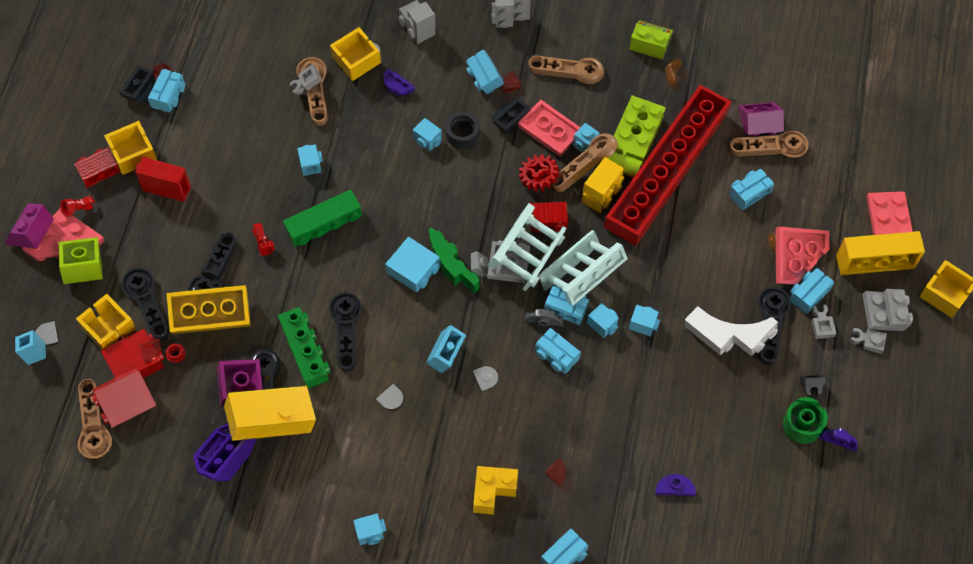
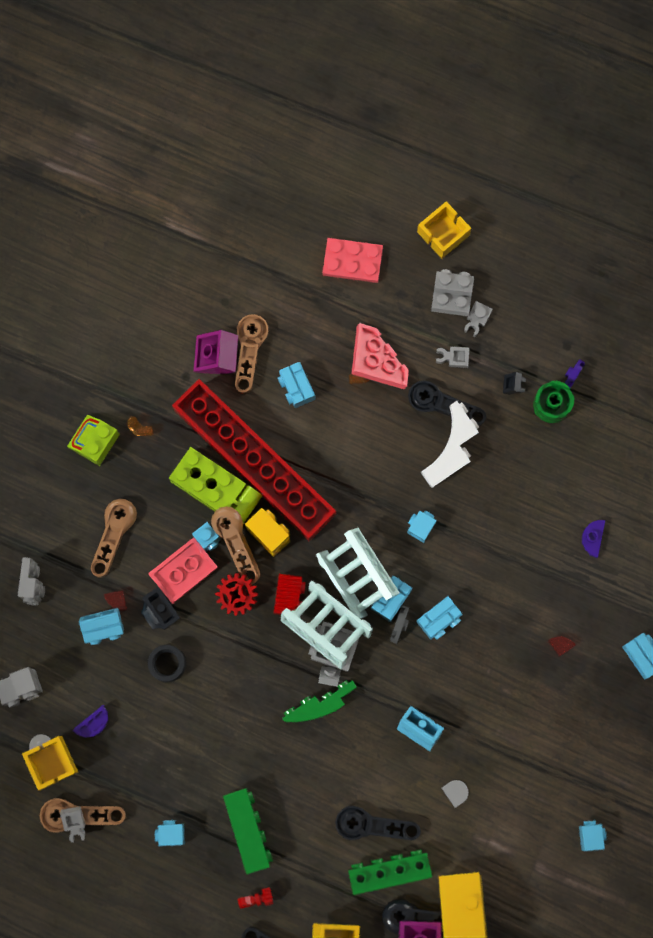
camera: 75 degrees left, 15 degrees up
medium azure brick [385,237,440,293] -> none
medium azure brick [413,118,442,151] -> none
light grey piece [473,366,498,391] -> none
yellow brick [473,466,518,515] -> none
medium azure brick [587,303,619,338] -> none
medium azure brick [790,268,834,314] -> none
yellow brick [836,231,925,275] -> none

